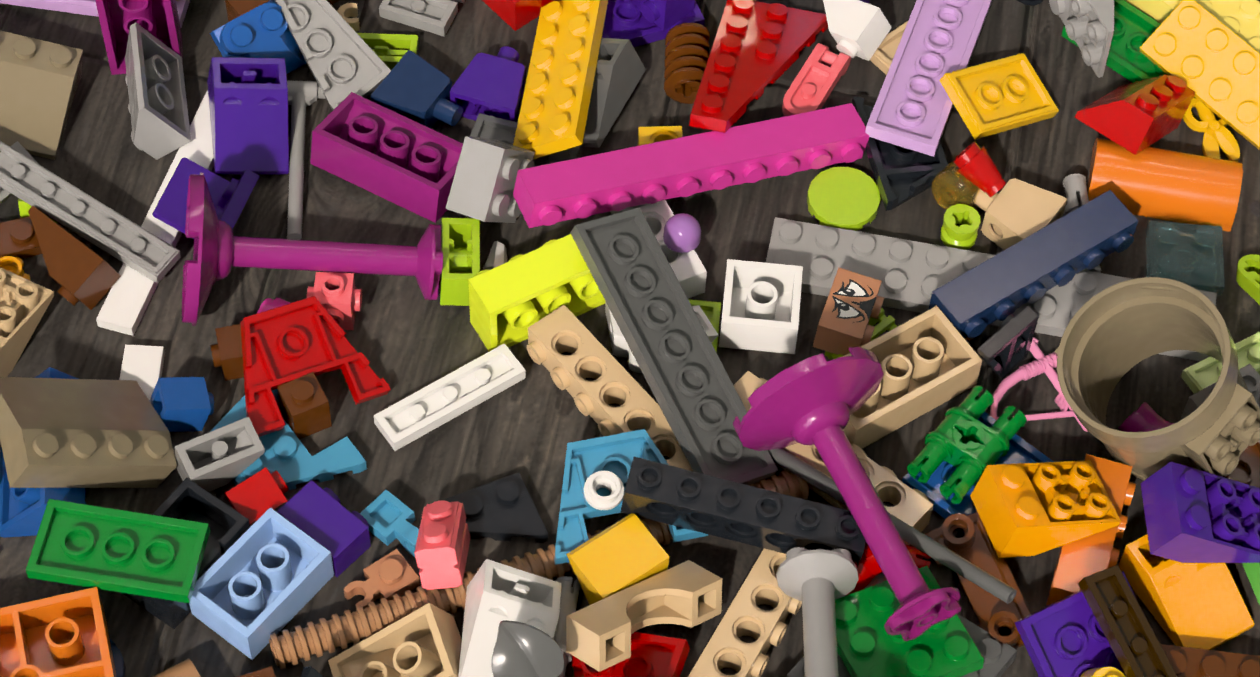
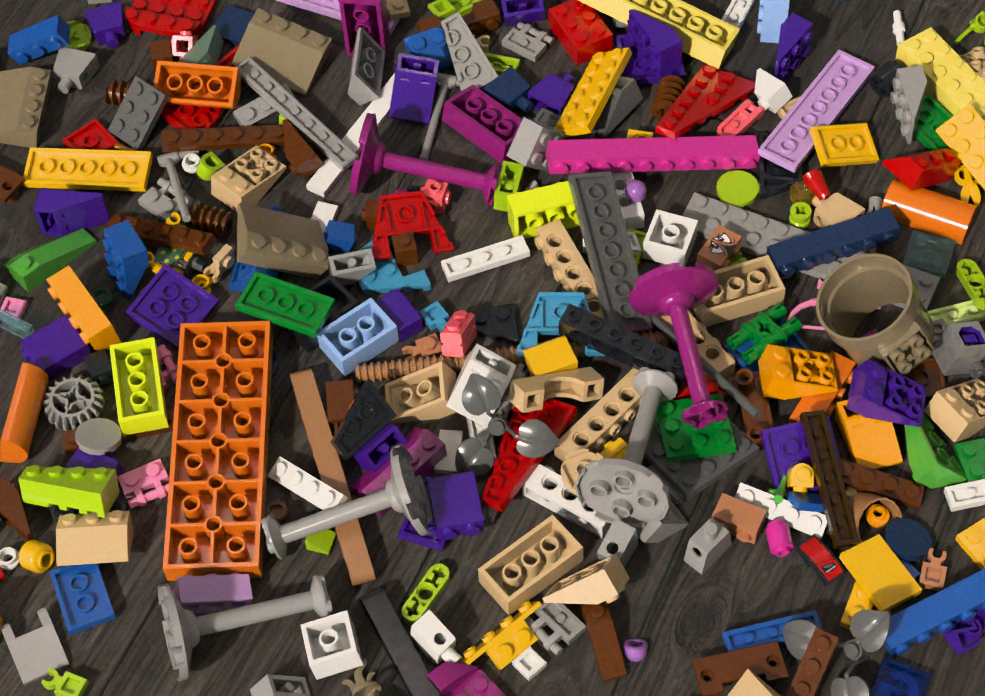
camera: 20 degrees right, 0 degrees up
dark purple bracket [152,157,259,239] -> none
red brick [224,467,289,524] -> none
white plate [584,471,624,510] -> none
black wing [977,306,1039,379] -> none

